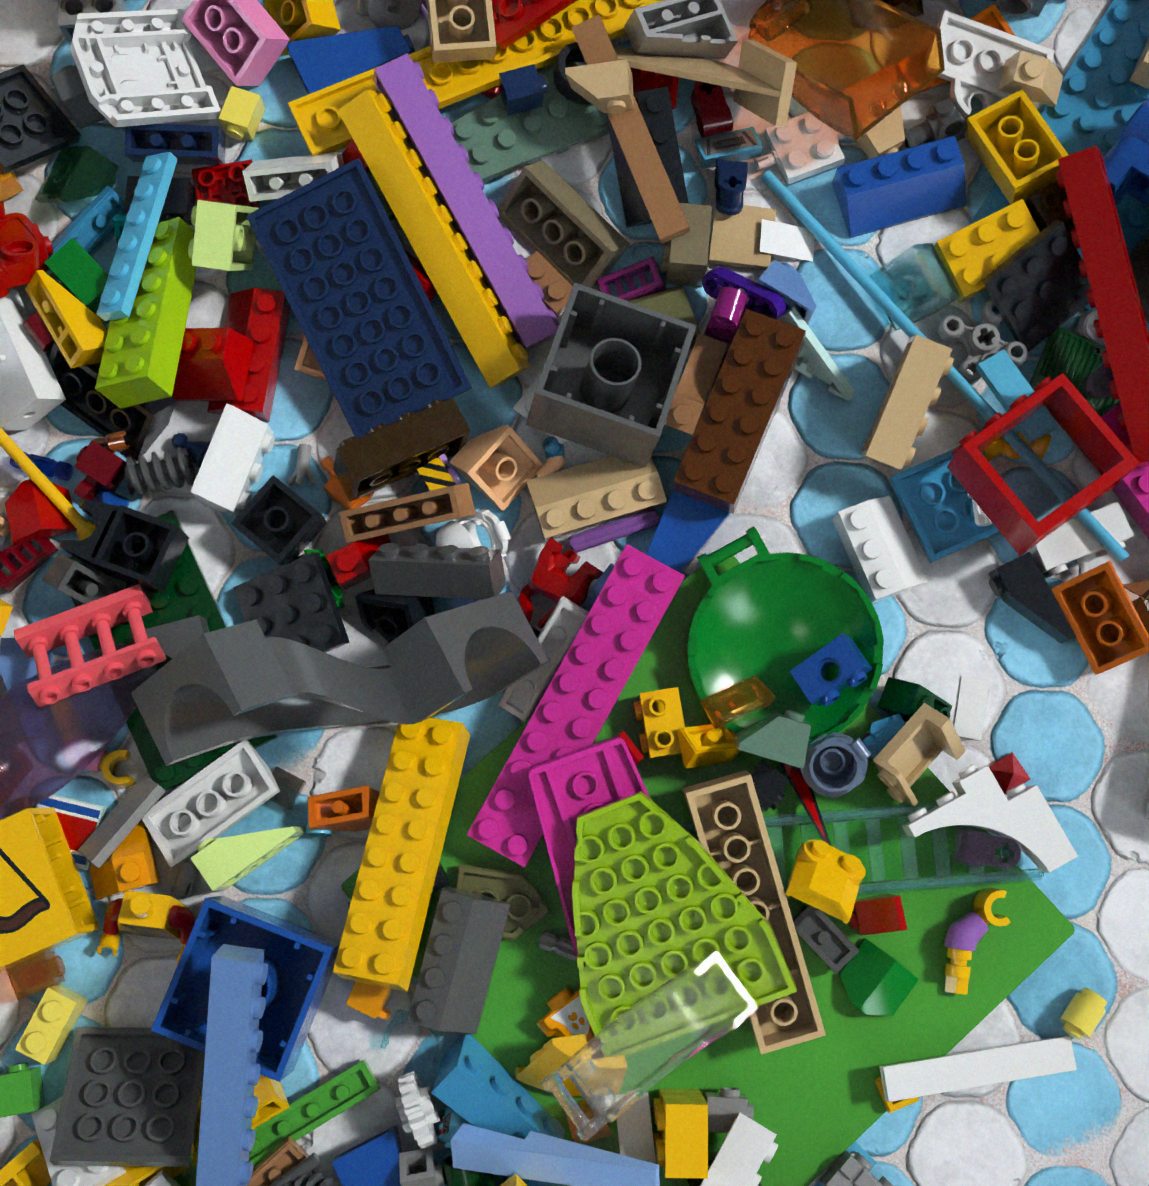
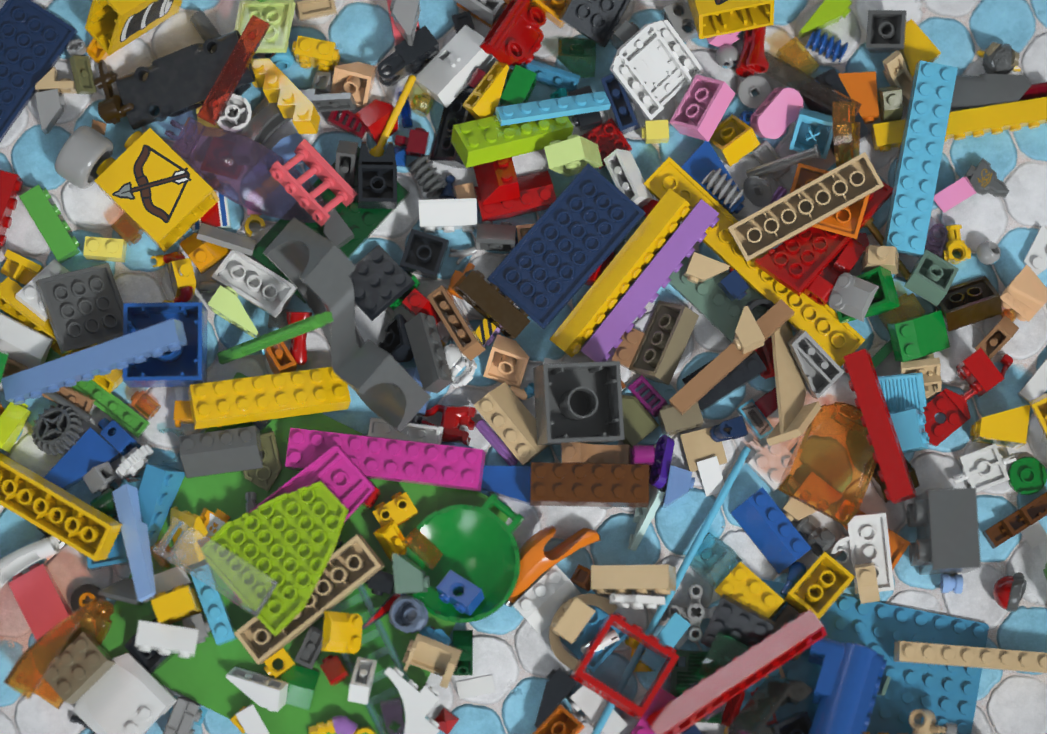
camera: 65 degrees right, 0 degrees up
dark orange hand [94,430,129,453] -> none
none -> blue torso [98,418,142,456]
none -> clear orange brick [130,390,161,420]
none -> medium azure brick [189,564,237,646]
none -> bright green piece [217,312,333,365]
none -> white slope [226,666,288,712]
none -> yellow brick [264,648,296,678]
none -> red piece [286,312,312,365]
none -> white slope [348,657,377,705]
none -> clear yellow rock [411,92,434,117]
none -> light nougat tile [454,182,476,199]
none -> dark grey slope [476,221,516,252]
none -> orange piece [505,525,601,607]
none -> tan piece [549,594,617,671]
none -> dark orange slope [570,564,591,592]
none -> white plate [609,593,665,610]
none -> tan slope [683,252,730,284]
none -> clear green slope [699,632,750,678]
none -> light grey piece [701,168,744,209]
none -> blue piece [780,562,806,597]

